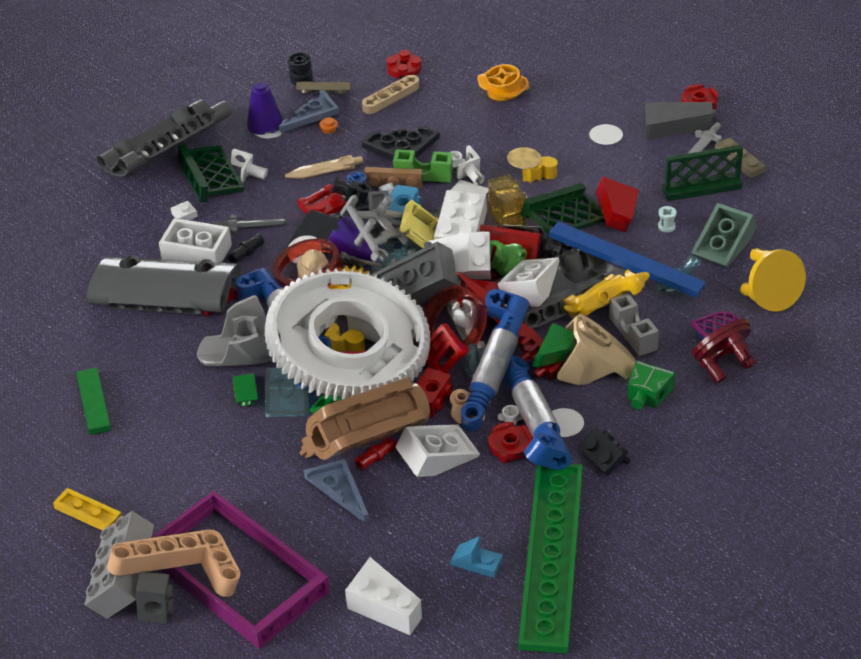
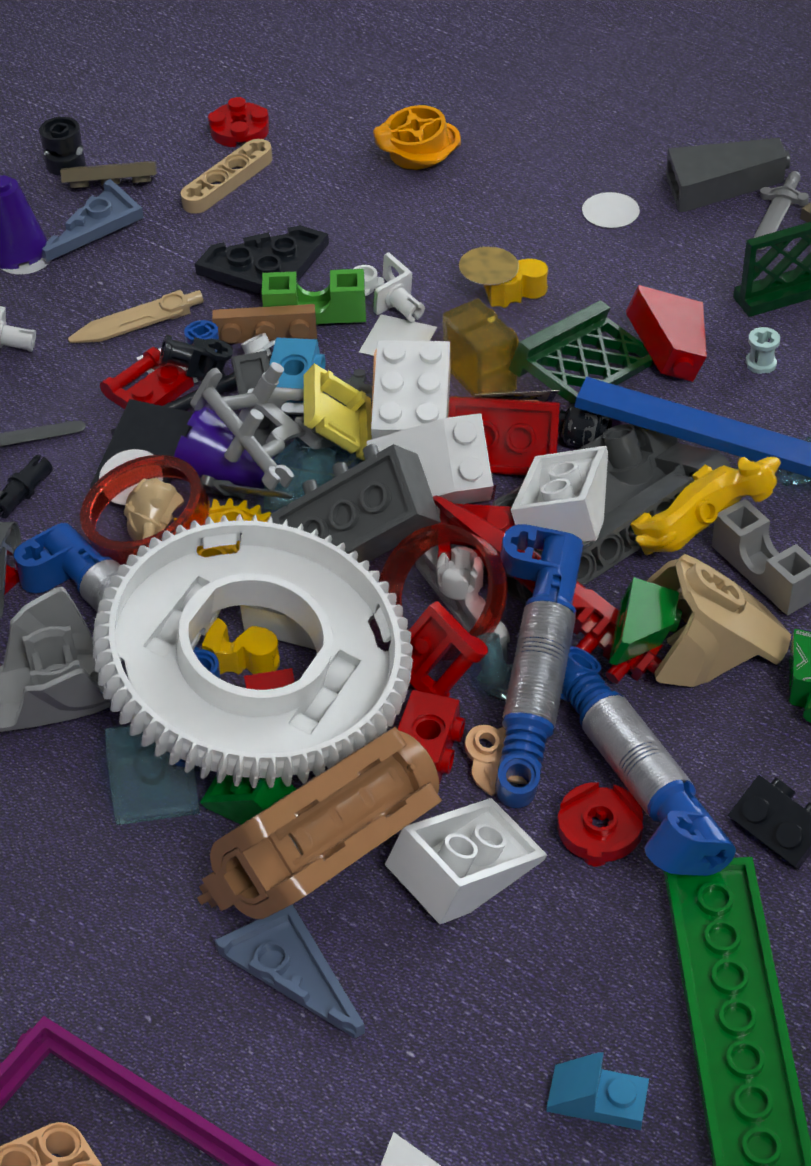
camera: 10 degrees left, 5 degrees up
green slope [232,373,258,406] -> none
orange plate [319,117,338,134] -> none
red pin [354,436,397,471] -> none
bright green piece [490,240,527,278] -> none
white plate [498,405,523,426] -> none
white sticker [552,408,584,437] -> none
red plate [681,84,718,110] -> none

